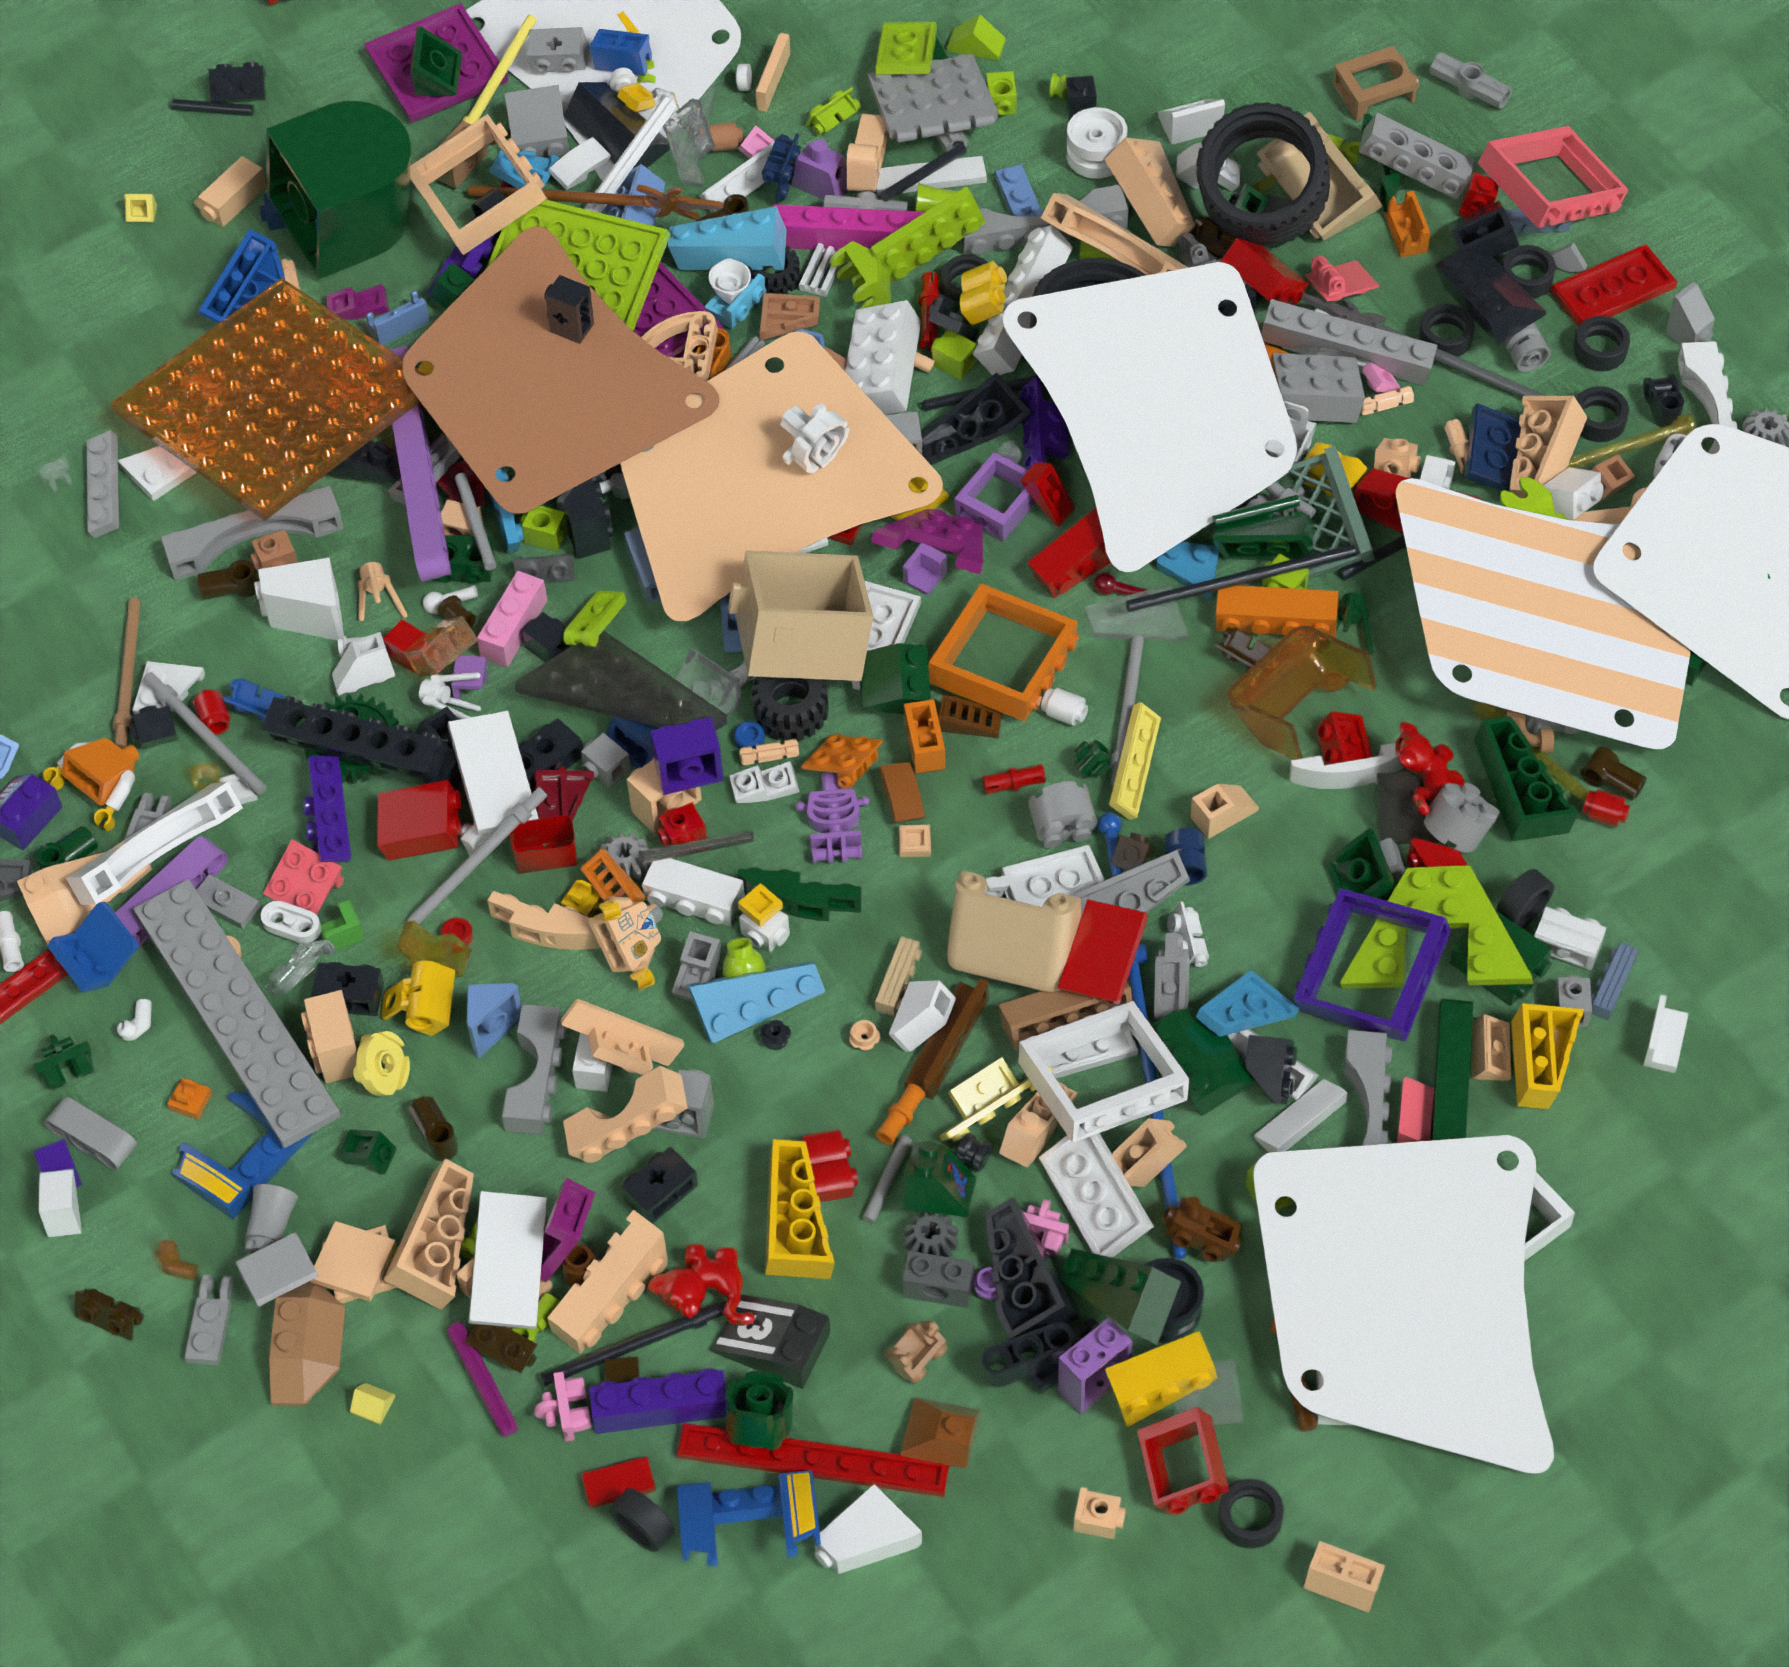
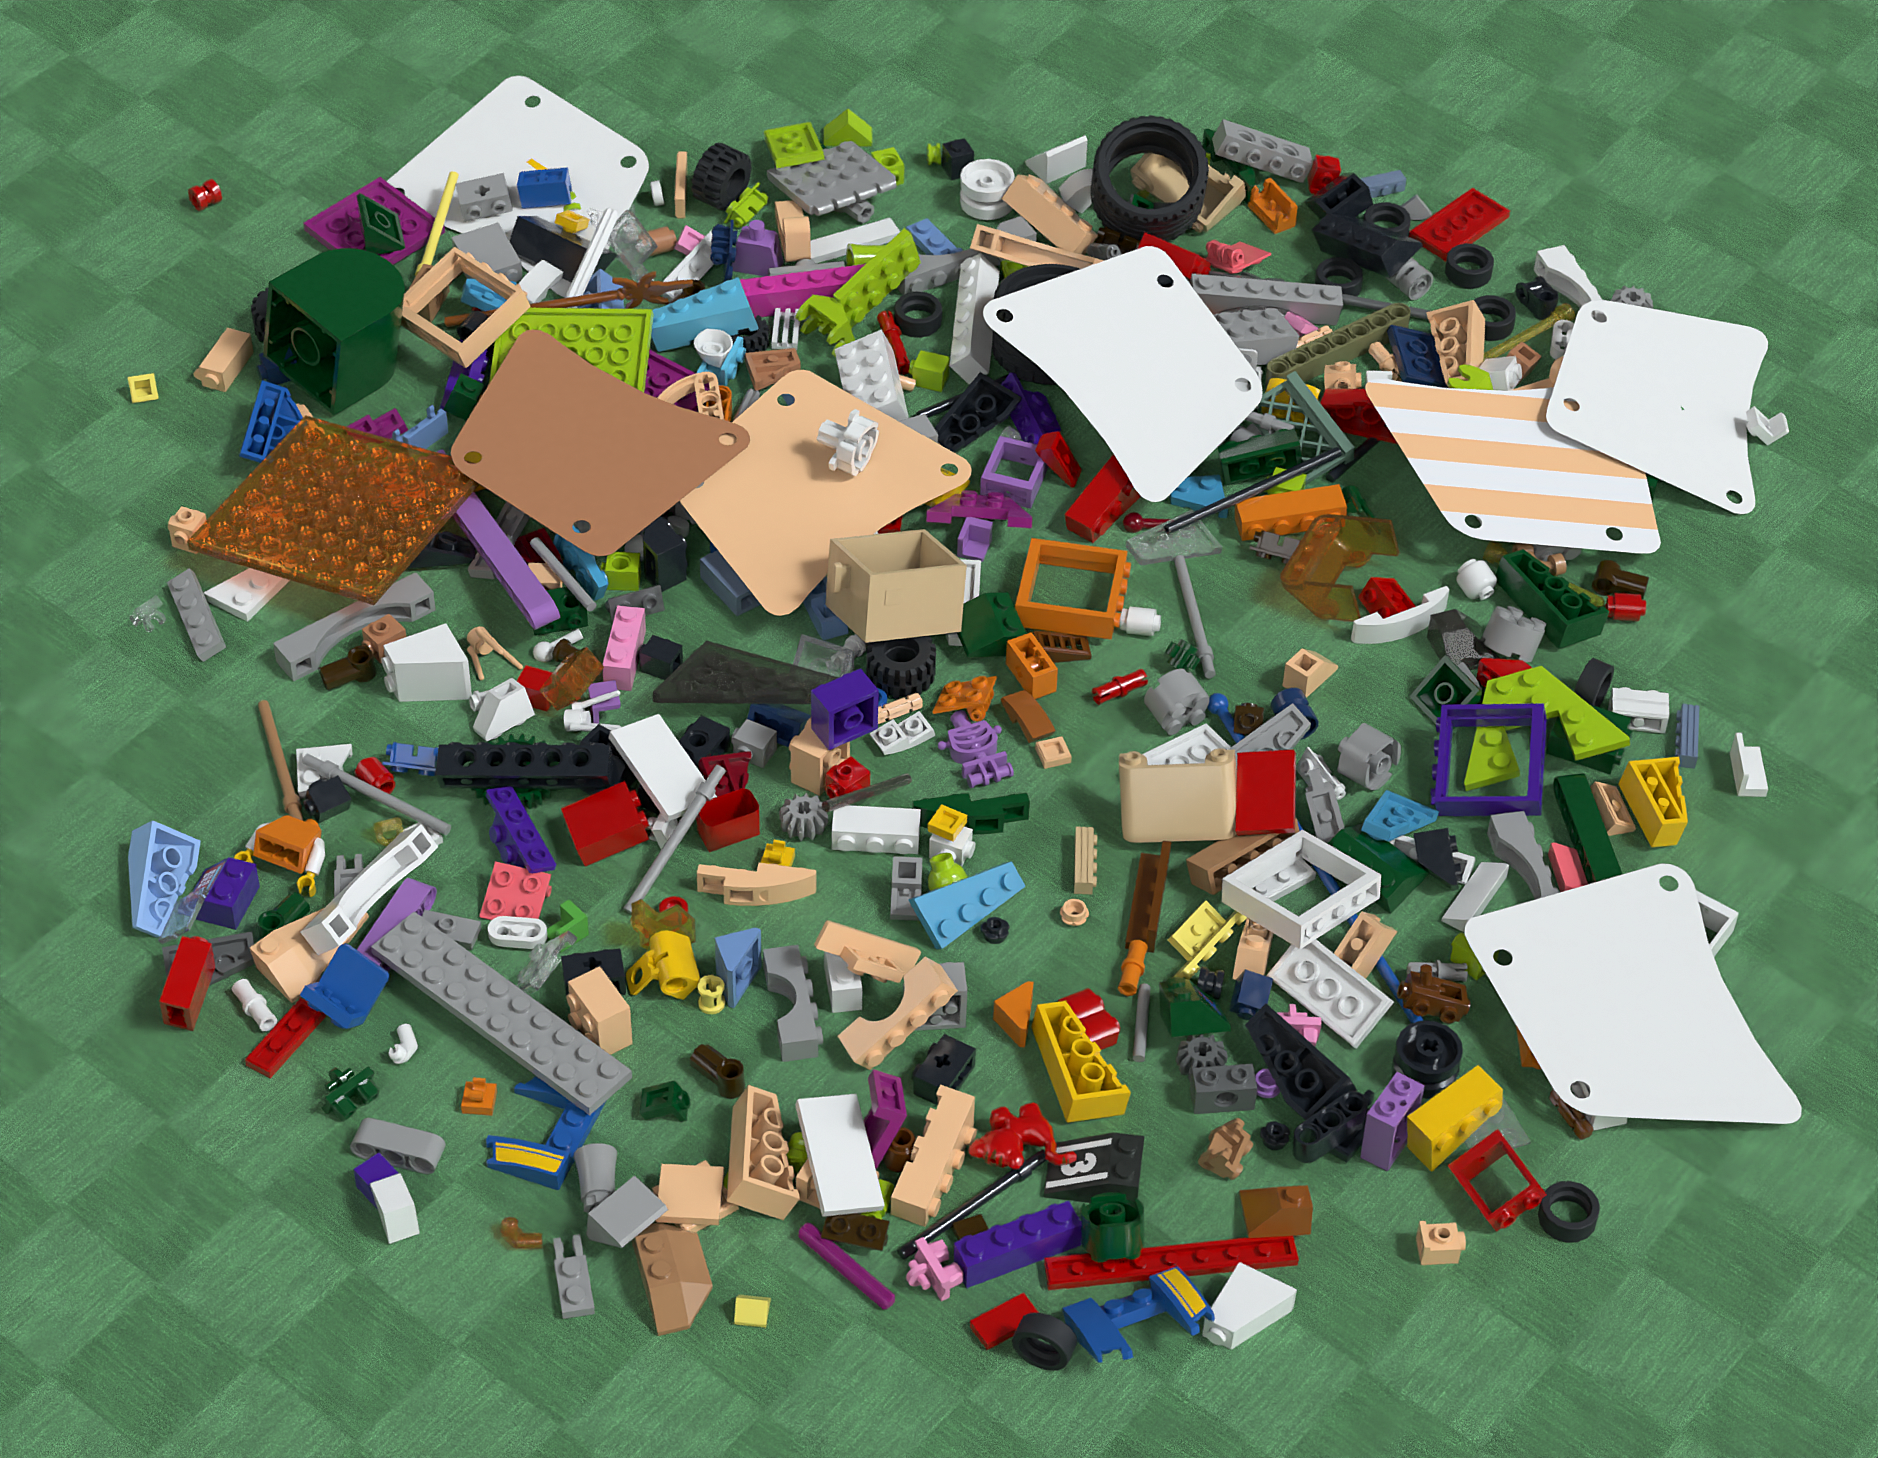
camera: 20 degrees left, 10 degrees down
dark brown hinge [75,1288,144,1341] -> none
black bar [172,99,254,116] -> none
black bracket [208,62,266,103] -> none
light yellow plate [353,1031,410,1096] -> none
black brick [544,275,594,344] -> none
lime plate [564,590,626,647] -> none
orange slope [580,849,646,902] -> none
light nougat torso [588,896,663,991] -> none
white plate [609,68,637,92] -> none
black bar [881,144,967,202] -> none
white slope [889,980,956,1052] -> none
black bracket [928,294,979,340] -> none
yellow brick [960,261,1007,325] -> none
dark green wedge [1059,1248,1181,1345] -> none
light yellow tile [1109,702,1161,821] -> none
dark green bar [1212,495,1300,527] -> none
light nougat hinge [1304,1541,1385,1613] -> none
medium nougat panel [1332,46,1419,121] -> none
red animal [1395,722,1465,816] -> none
light grey piece [1429,52,1512,109] -> none
coral window [1478,126,1629,228] -> none
light grey brick [1554,975,1592,1027] -> none
light grey slope [1666,282,1715,344] -> none
none -> light nougat brick [168,506,209,554]
none -> black tyre [691,142,752,211]
none -> light yellow bush [697,975,725,1015]
none -> orange slope [993,981,1034,1047]
none -> dark blue brick [1229,969,1273,1020]
none -> black plate [1260,1121,1290,1150]
none -> olive beam [1265,303,1411,388]
none -> light grey brick [1337,723,1401,790]
none -> light grey axle [1407,960,1468,982]
none -> white head [1456,559,1497,600]

